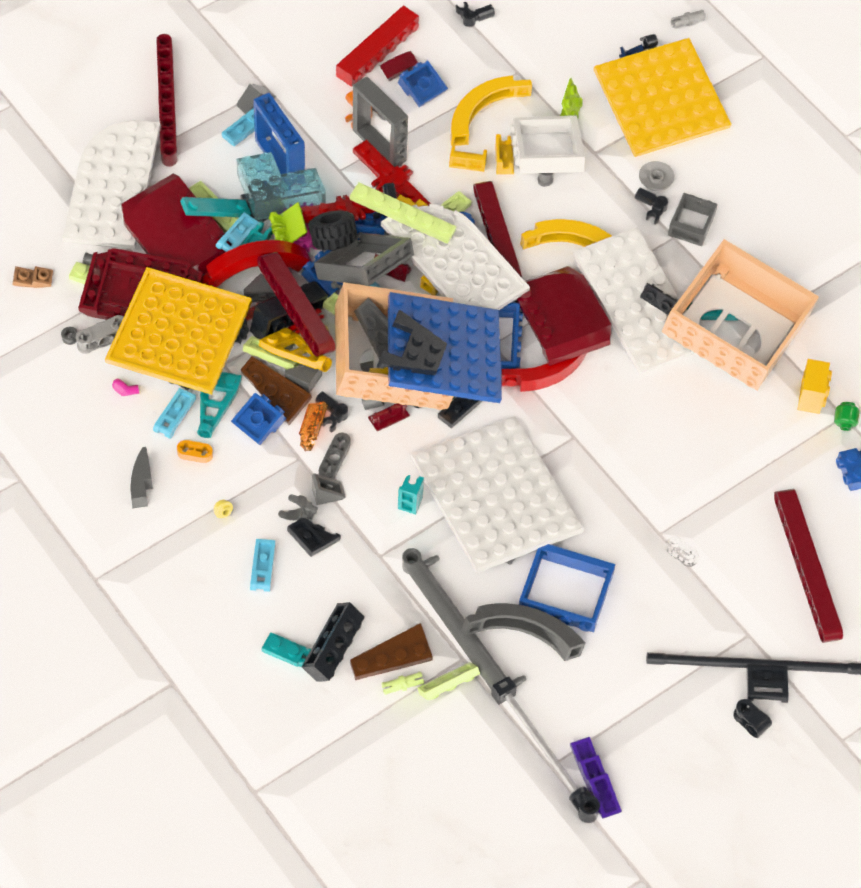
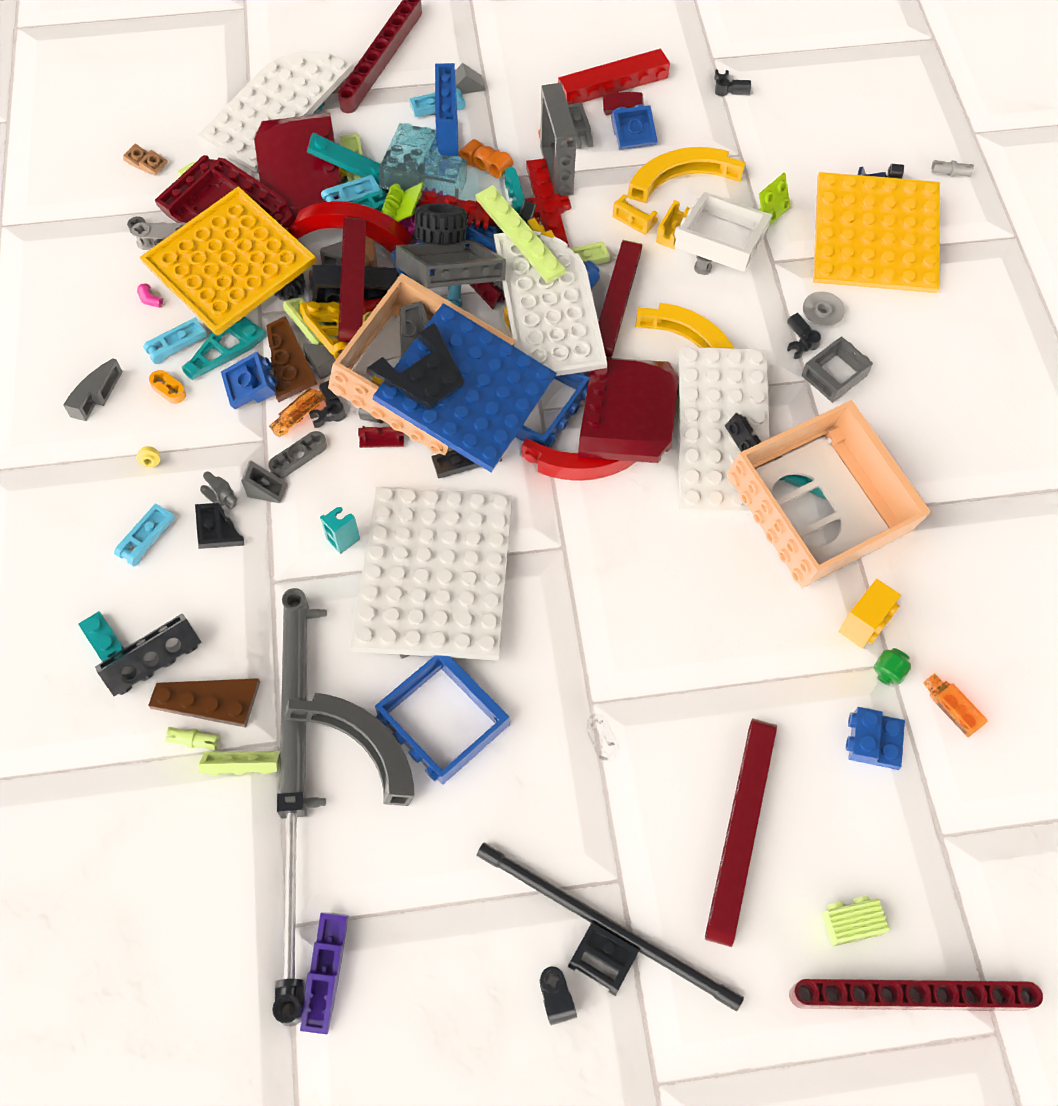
camera: 30 degrees right, 5 degrees up
none -> orange piece [458,139,514,178]
none -> teal hinge [505,166,525,214]

